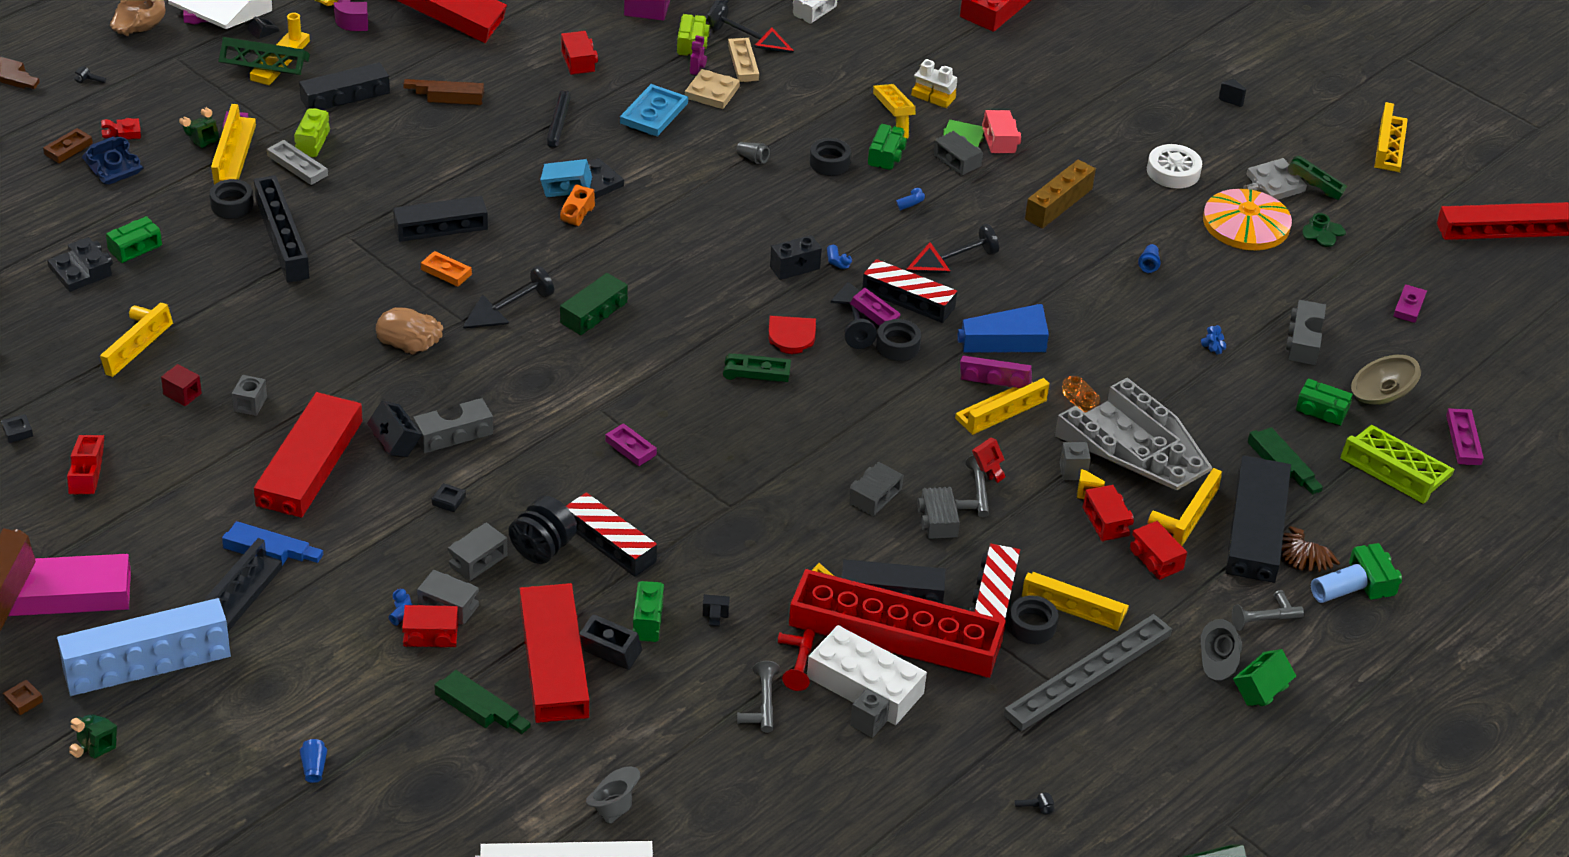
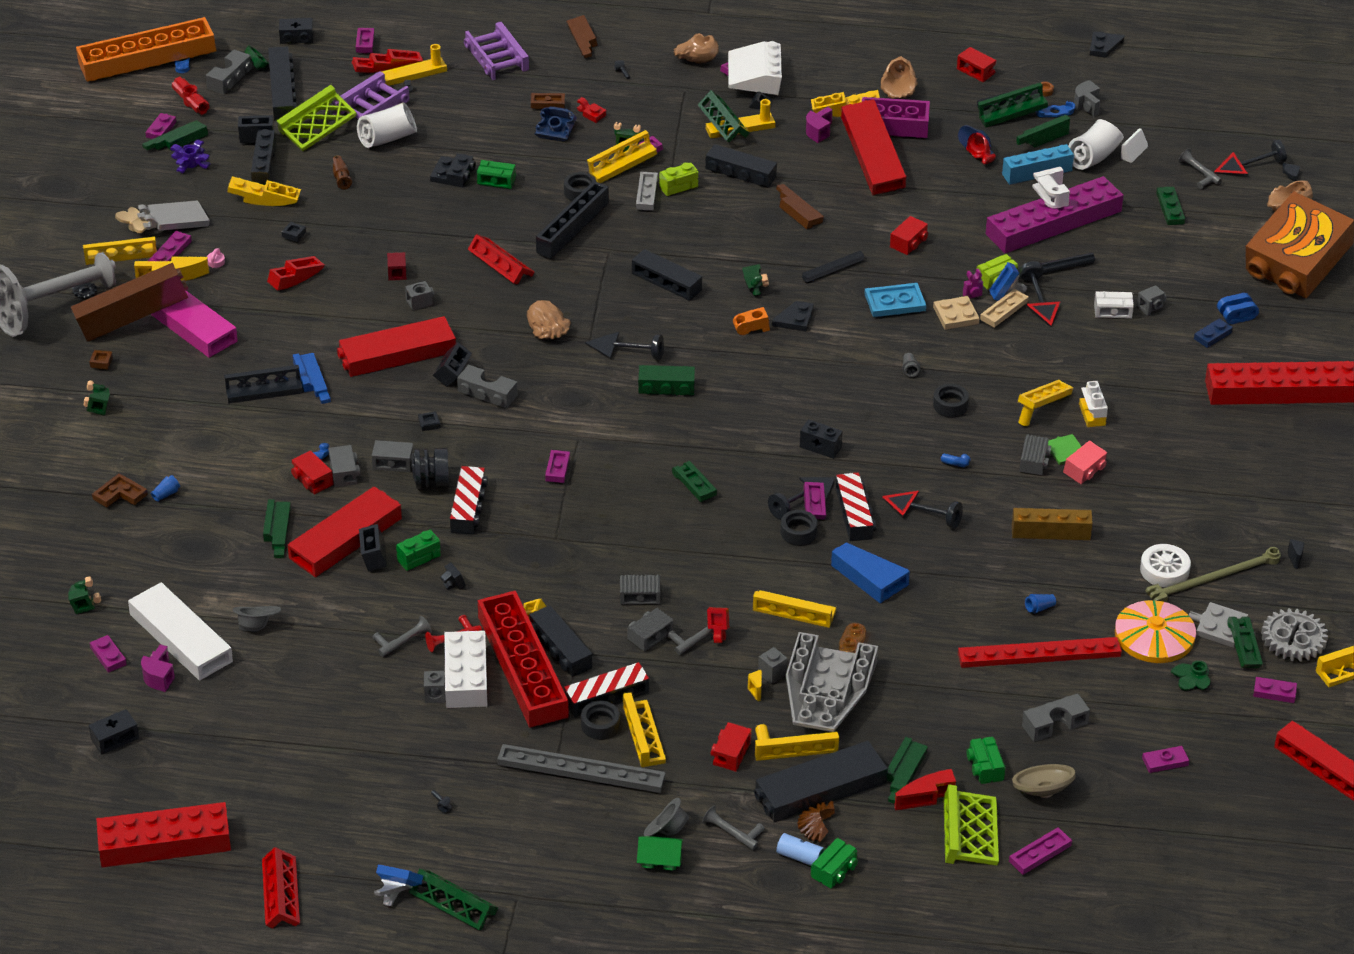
camera: 55 degrees right, 0 degrees up
light blue brick [57,598,231,696] -> none
yellow piece [100,303,173,377] -> none
orange plate [421,251,472,287] -> none
dark azure brick [541,159,592,197] -> none
red tile [769,316,816,354] -> none
blue arm [827,245,852,270] -> none
green brick [868,124,907,170] -> none
magenta plate [960,356,1032,388] -> none
red brick [1083,485,1134,541] -> none
blue plant [1201,325,1226,355] -> none
none -> reddish brown plate [92,473,148,507]
none -> red fence [468,234,534,284]
none -> dark green piece [742,264,769,296]
none -> red slope [894,769,956,810]
none -> red plate [958,637,1121,668]
none -> blue piece [989,262,1027,301]
none -> olive hinge [1146,547,1281,602]
none -> magenta plate [1253,677,1297,703]
none -> light grey gear [1261,608,1328,662]

